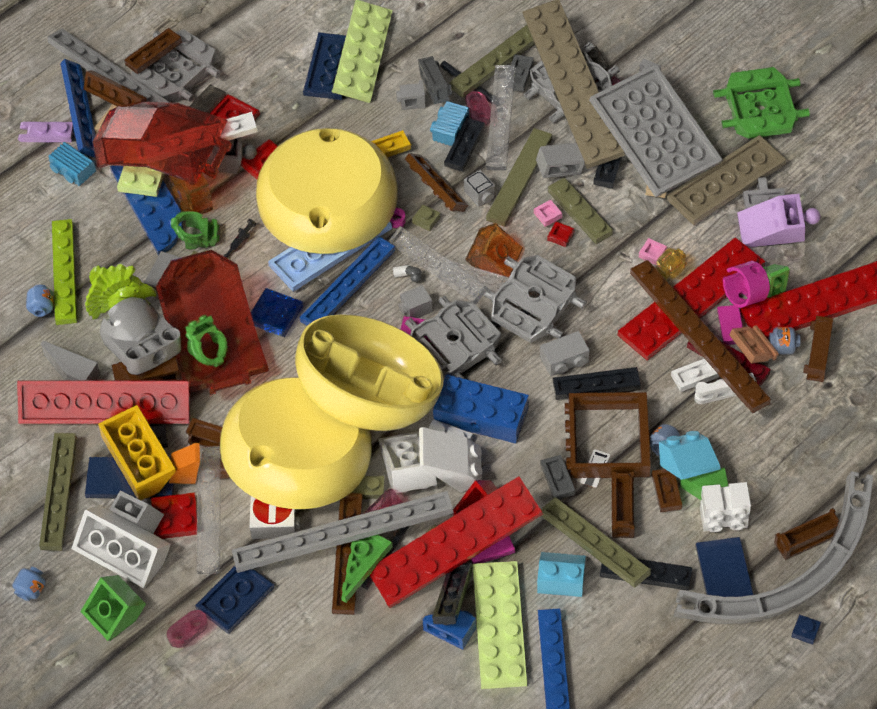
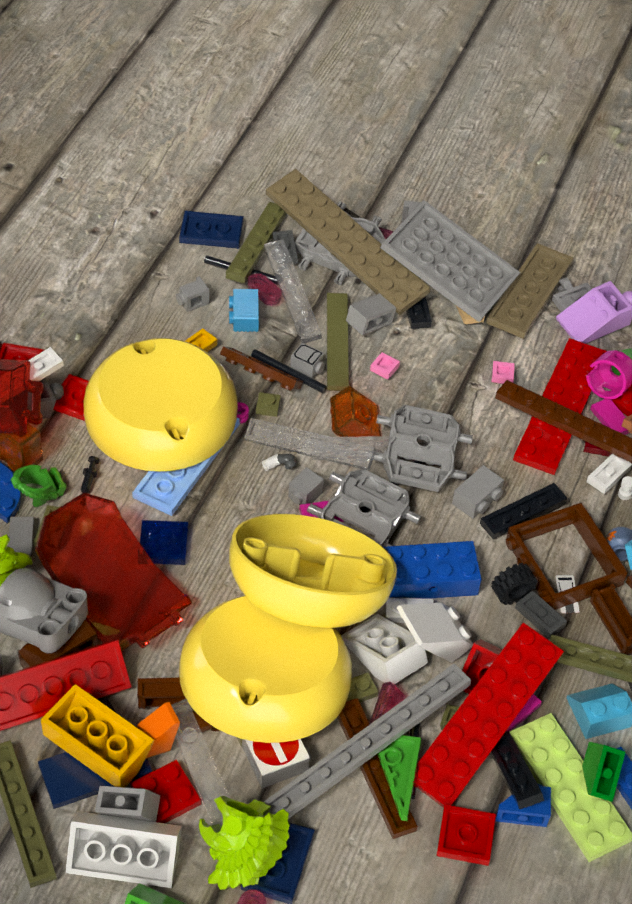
camera: 30 degrees left, 5 degrees down
bright green piece [185,315,228,367] -> none
blue plate [300,236,395,326] -> none
dark blue tile [303,32,346,100] -> none
yellowish green plate [332,0,393,103] -> none
dark grey container [418,56,452,104] -> none
black plate [444,117,485,172] -> none
red tile [547,221,575,247] -> none
olive plate [548,178,613,244] -> none
clear yellow head [656,248,687,279] -> none
bright green piece [713,67,810,139] -> none
none -> dark blue tile [179,211,244,249]
none -> lime piece [199,796,290,890]
none -> black bar [251,349,327,393]
none -> red plate [436,804,496,866]
none -> black tyre [491,563,538,605]
none -> green slope [582,742,626,802]

